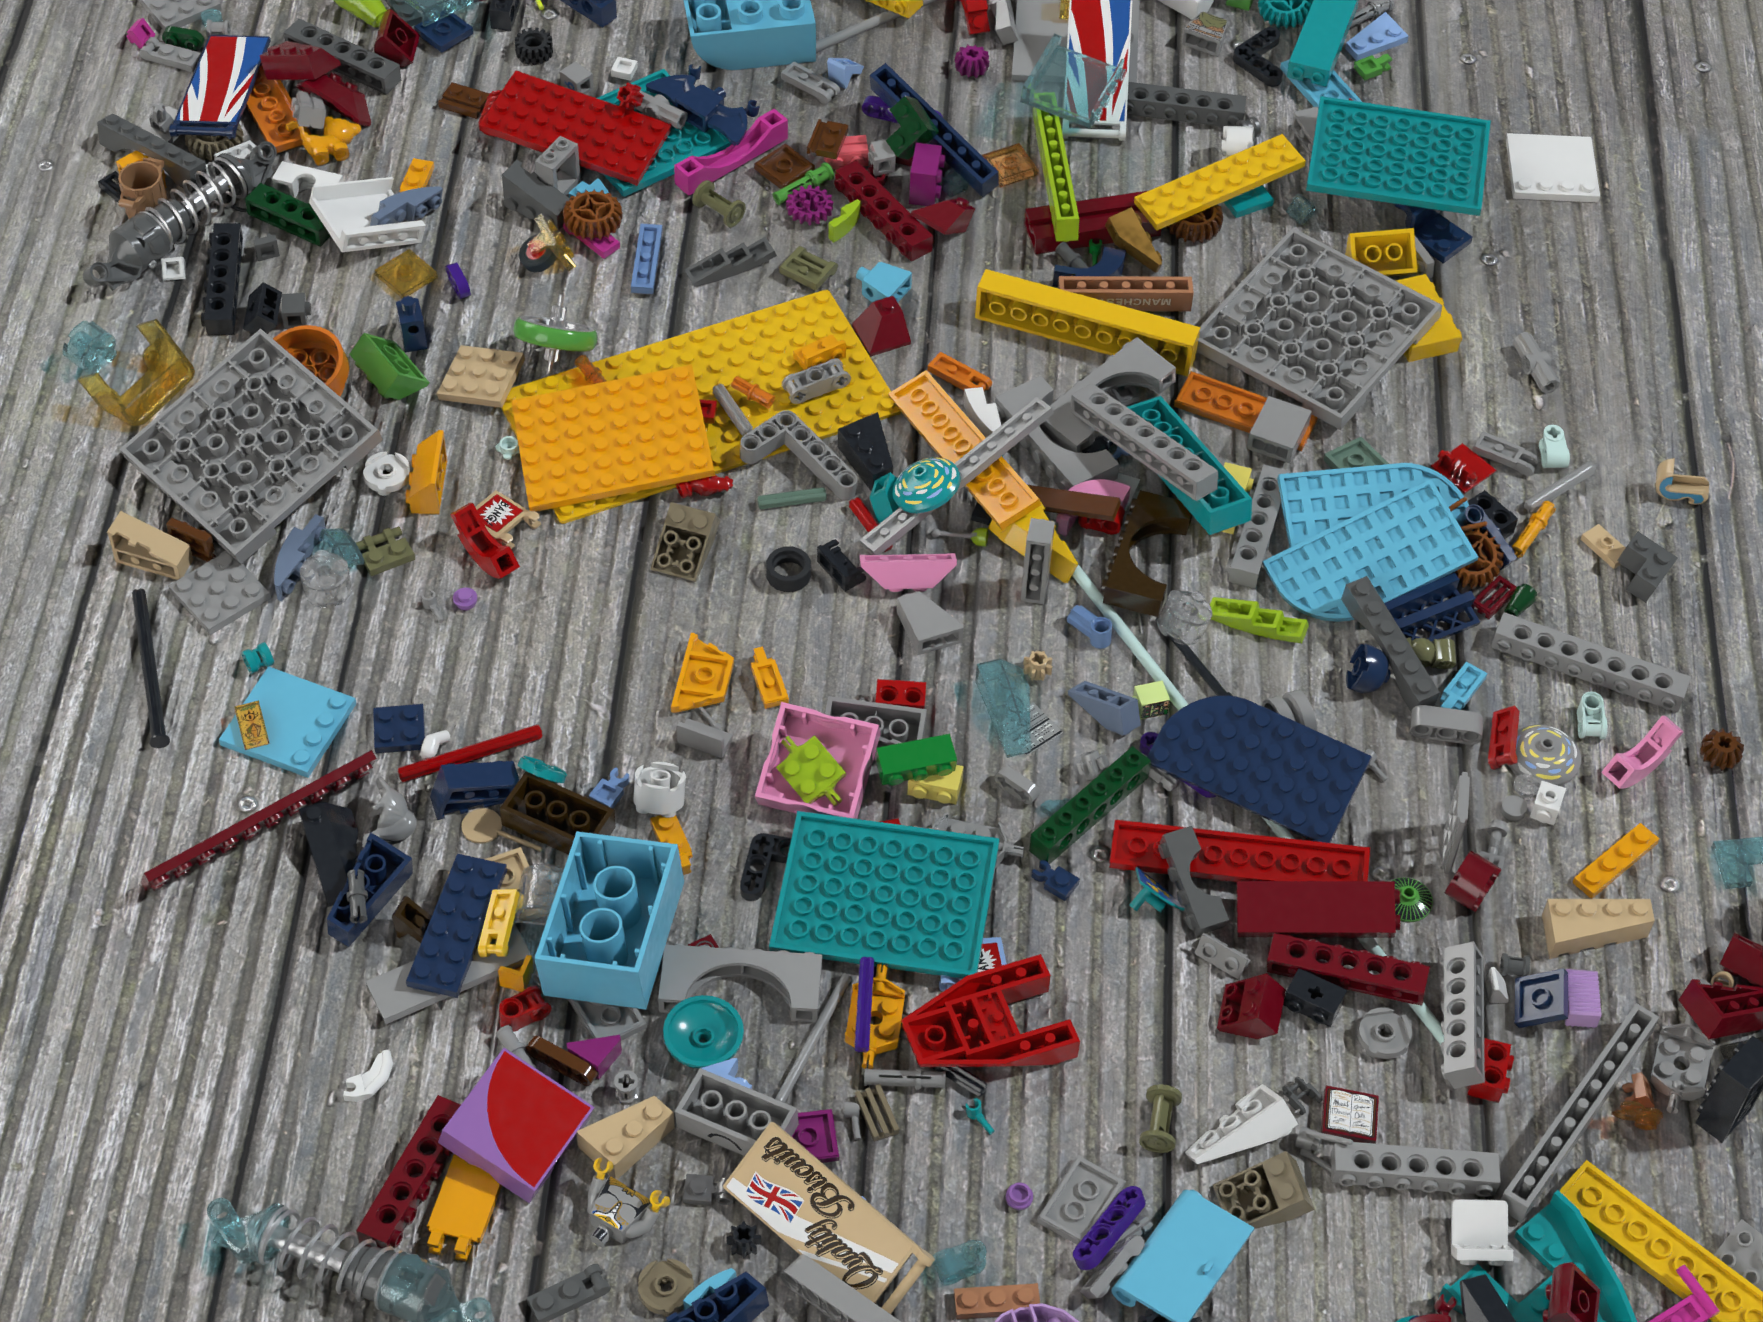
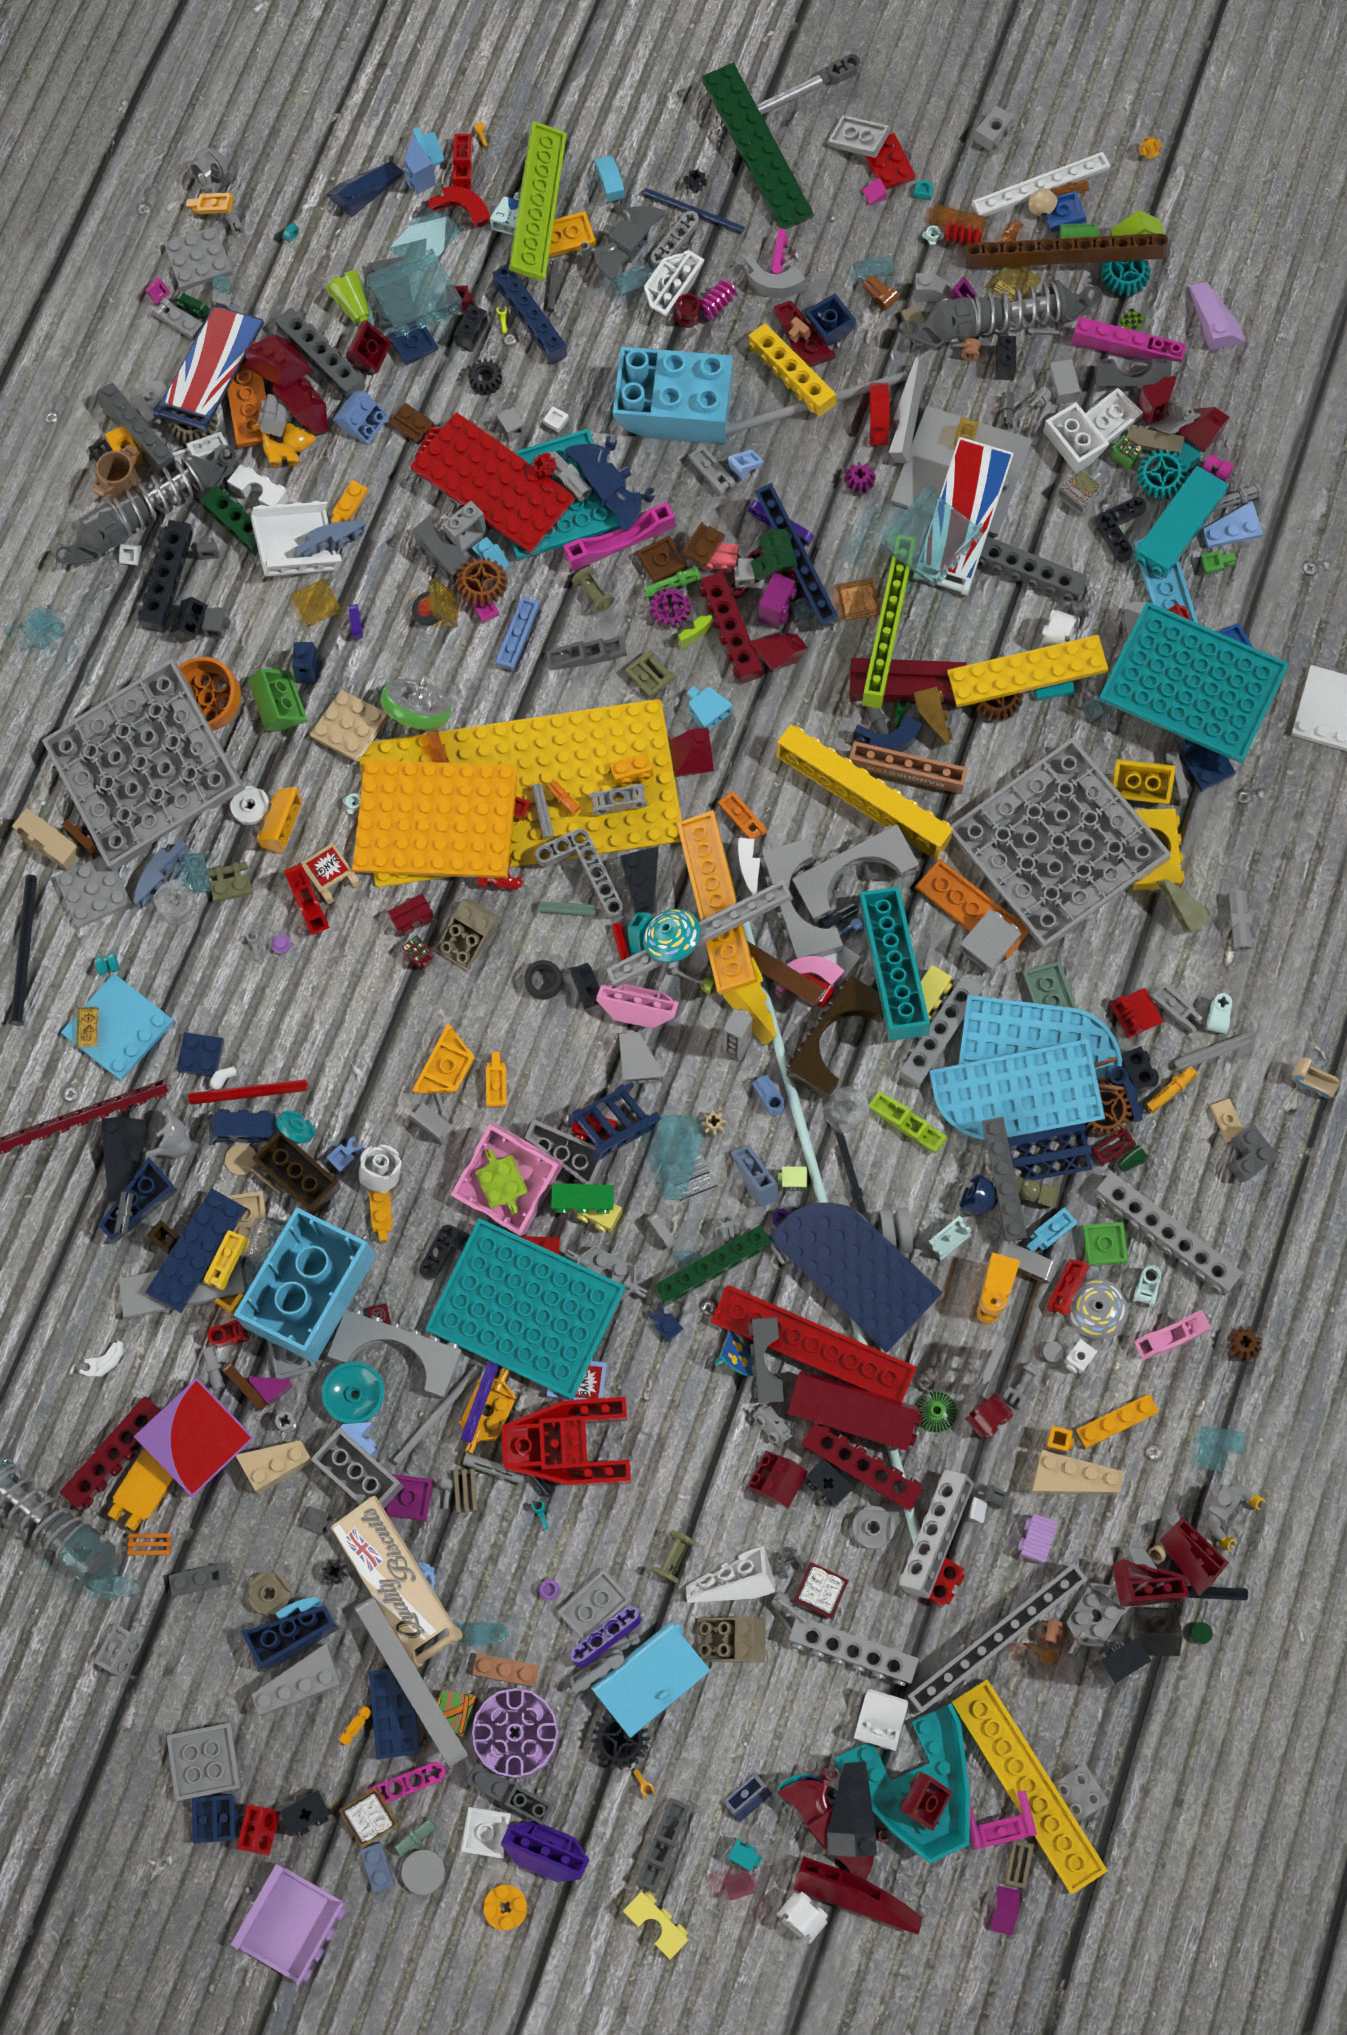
camera: 20 degrees right, 20 degrees up
clear yellow windscreen [77,319,195,426] -> none
light grey torso [587,1158,670,1247] -> none
light grey brick [1071,383,1218,501] -> none
light grey hand [1364,749,1388,782] -> none
plate [1514,968,1568,1028] -> none
none -> orange tile [127,1533,172,1556]
none -> medium blue slope [333,391,389,444]
none -> dark red brick [387,893,435,936]
none -> brick [402,935,434,970]
none -> dark blue fence [566,1082,662,1162]
none -> light aqua hinge [927,1215,971,1261]
none -> light orange piece [977,1252,1020,1325]
none -> light orange brick [1045,1426,1074,1455]
none -> bright green plate [1082,1222,1129,1266]
none -> olive slope [1157,879,1212,933]

